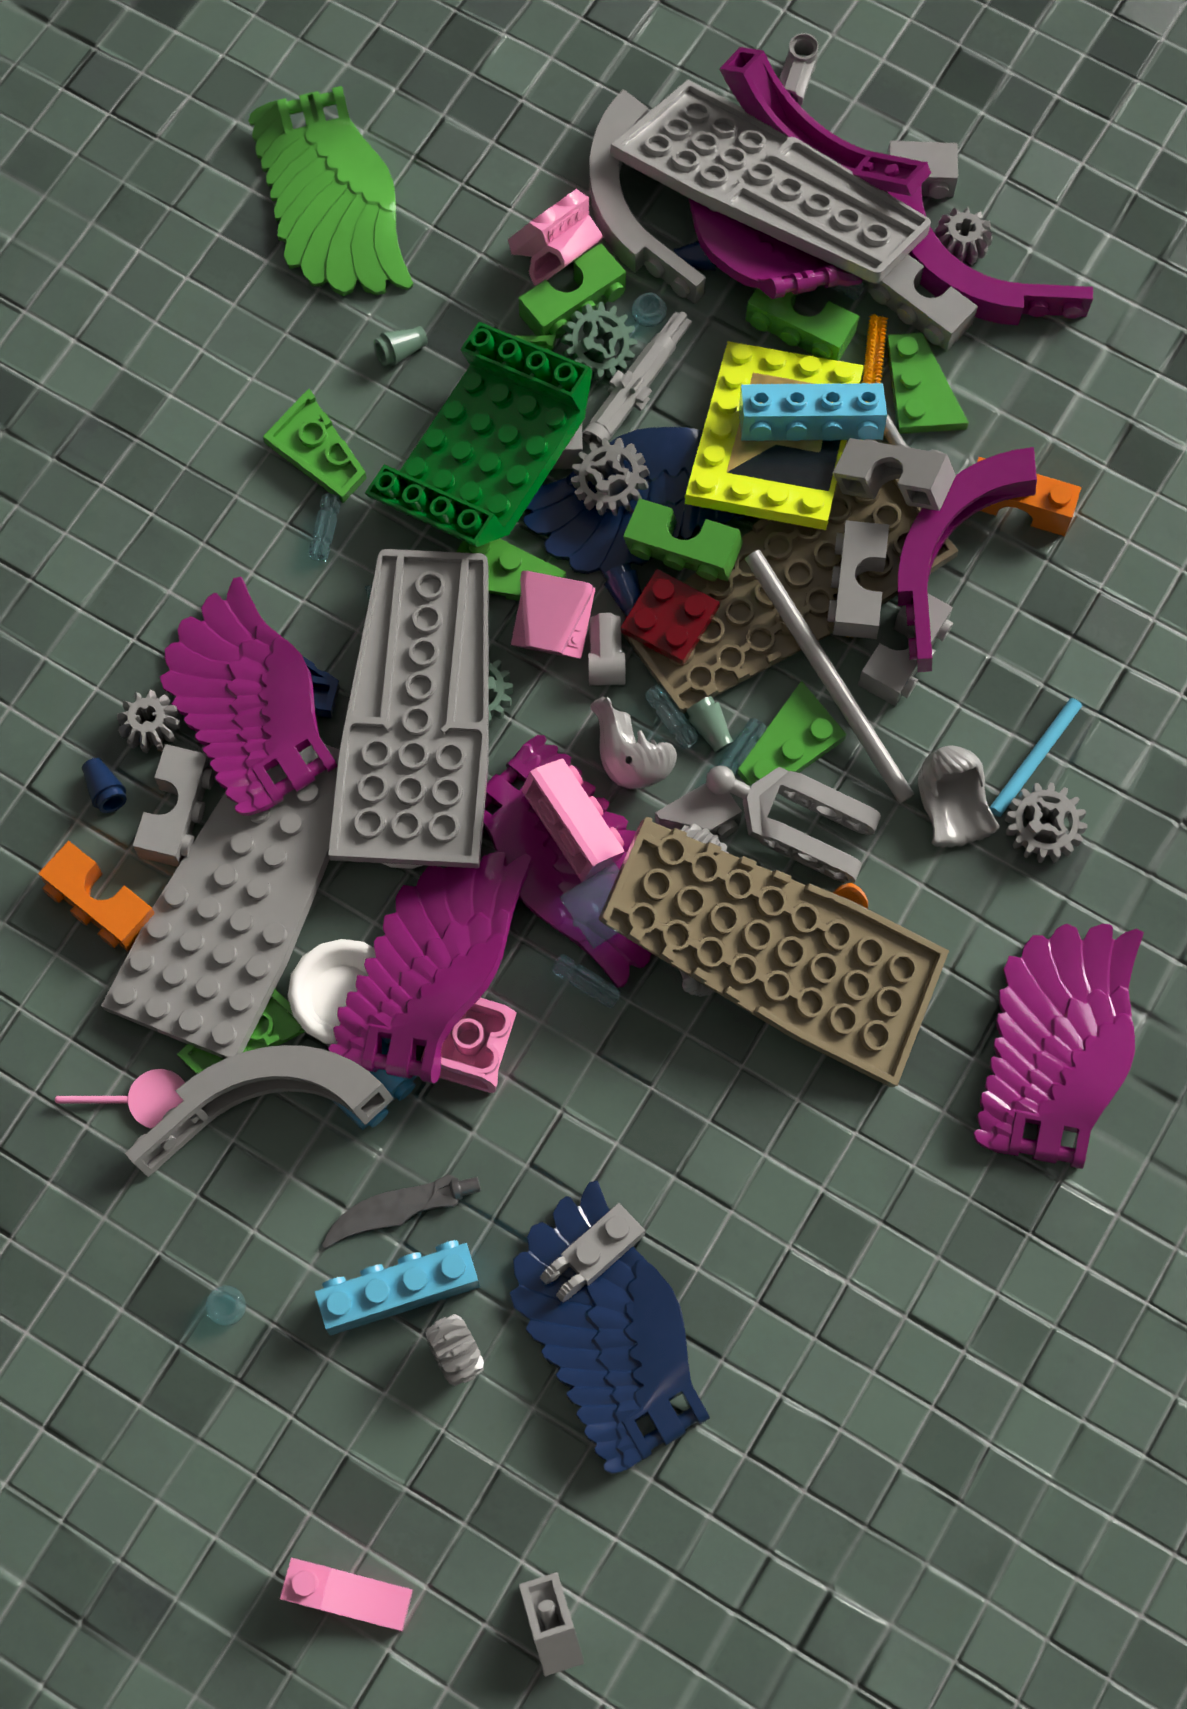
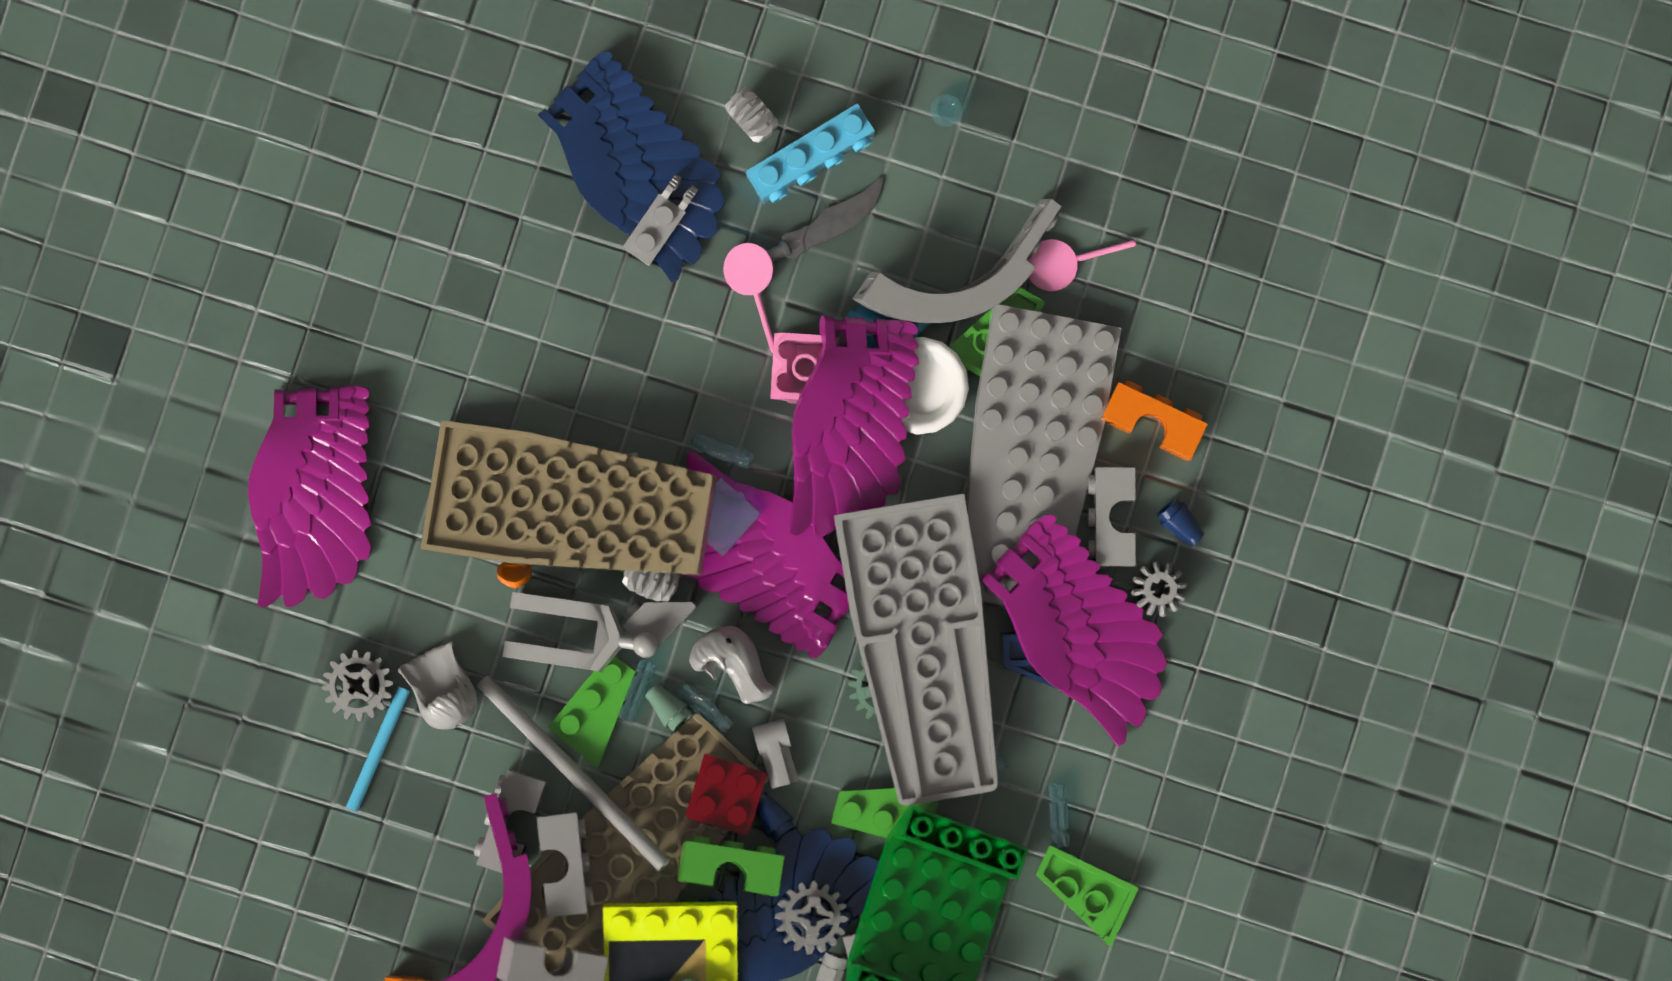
camera: 165 degrees right, 15 degrees up
bright pink piece [511,571,595,659] -> none
bright pink slope [521,758,625,883] -> none
none -> bright pink piece [724,243,774,353]

